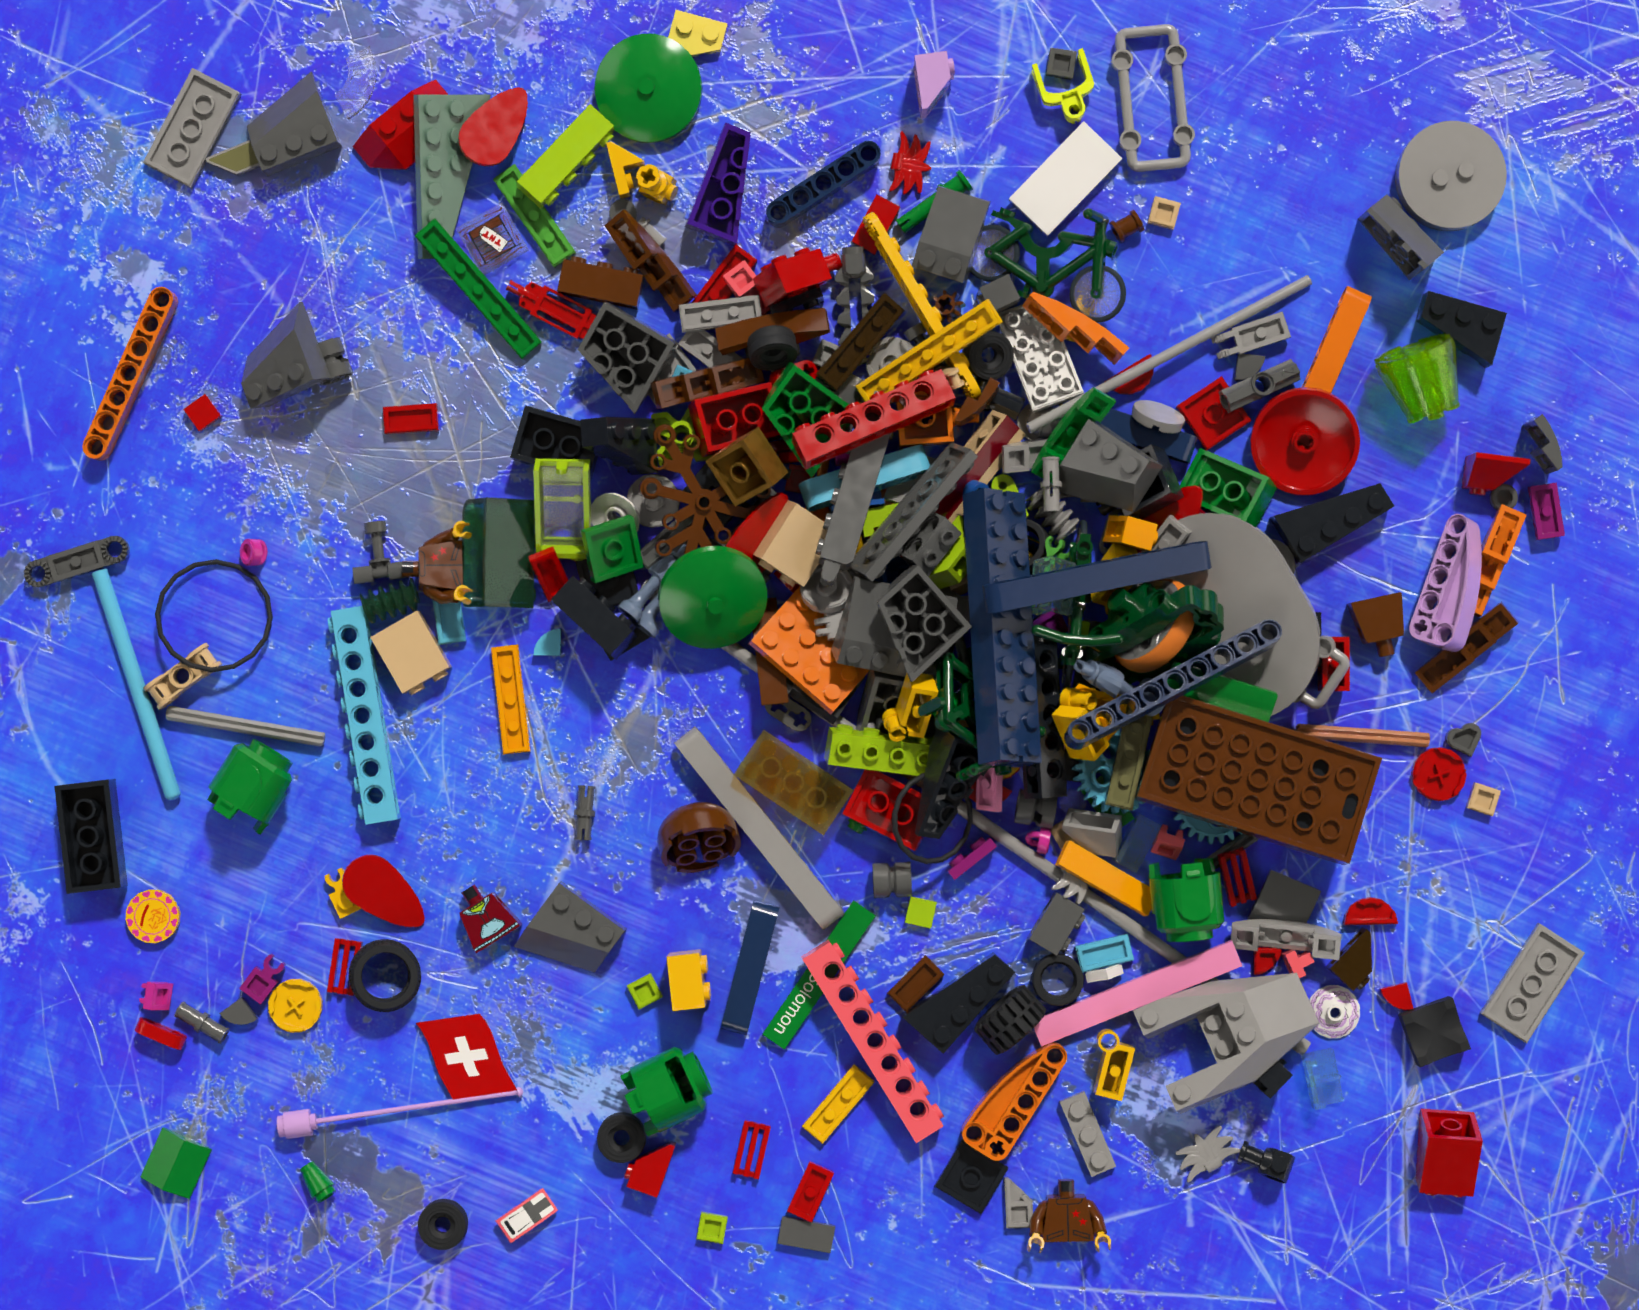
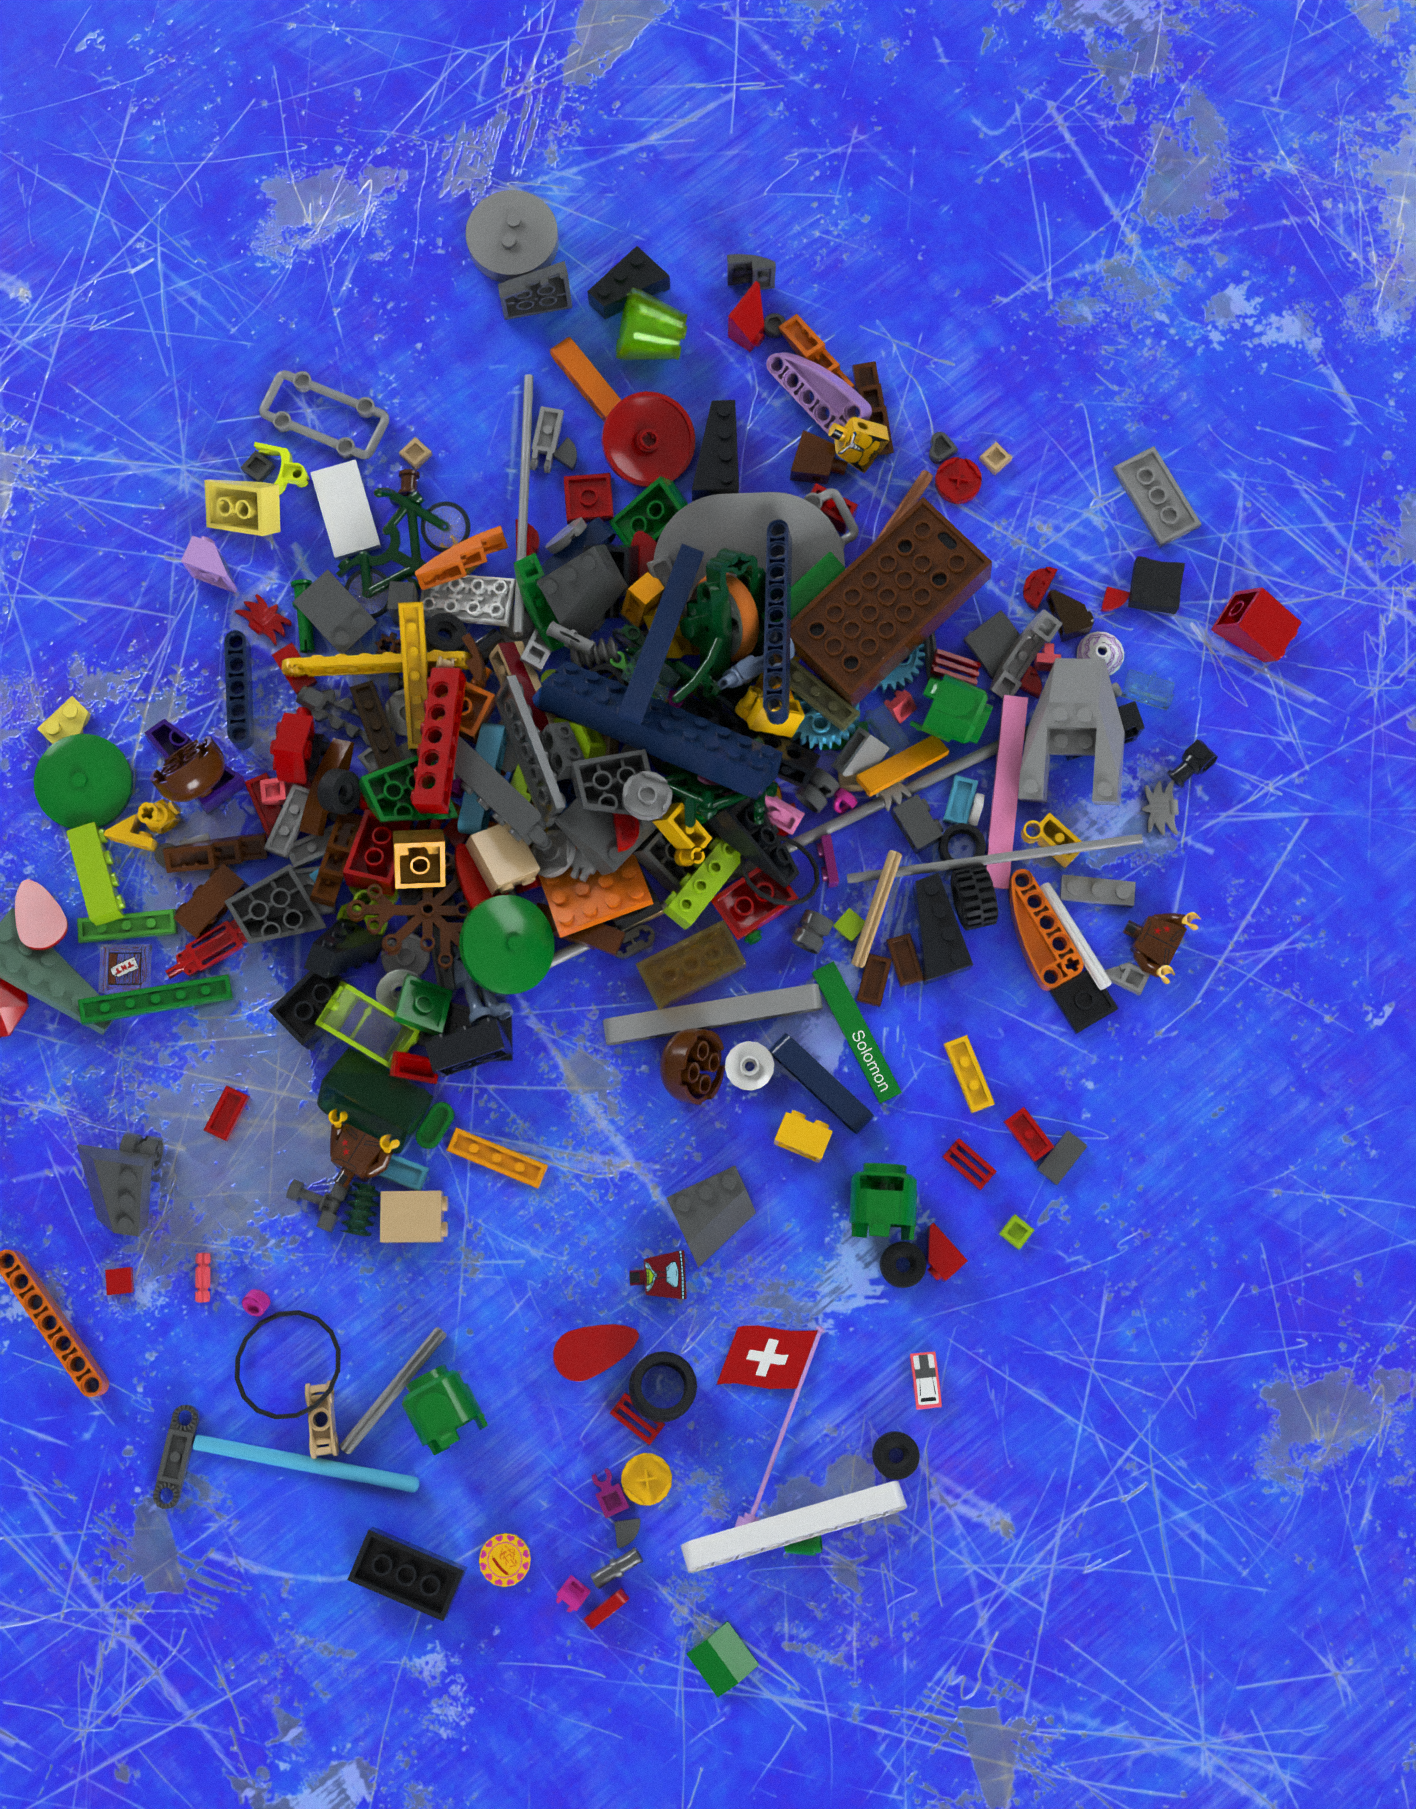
camera: 65 degrees left, 10 degrees down
yellow plate [325,868,361,919] -> none
medium azure brick [328,606,401,825] -> none
medium azure tile [533,629,561,656] -> none
dark grey pin [574,785,595,840] -> none
lime tile [627,973,663,1009] -> none
coral brick [801,939,944,1143] -> none
dark grey piece [1218,359,1301,413] -> none
magenta plate [1528,482,1565,540] -> none
none -> reddish brown cylinder [149,736,225,802]
none -> coral axle [195,1253,211,1303]
none -> light yellow slope [204,480,281,536]
none -> green tile [416,1102,455,1149]
none -> red tile [612,813,640,852]
none -> light grey tile [622,771,672,821]
none -> white beam [681,1481,907,1573]
none -> white dish [725,1041,774,1091]
none -> yellow torso [828,417,889,473]
none -> light grey piece [847,834,1143,884]
none -> tan axle [851,850,902,968]
none -> reddish brown tile [856,953,892,1007]
none -> white axle [1040,882,1112,990]

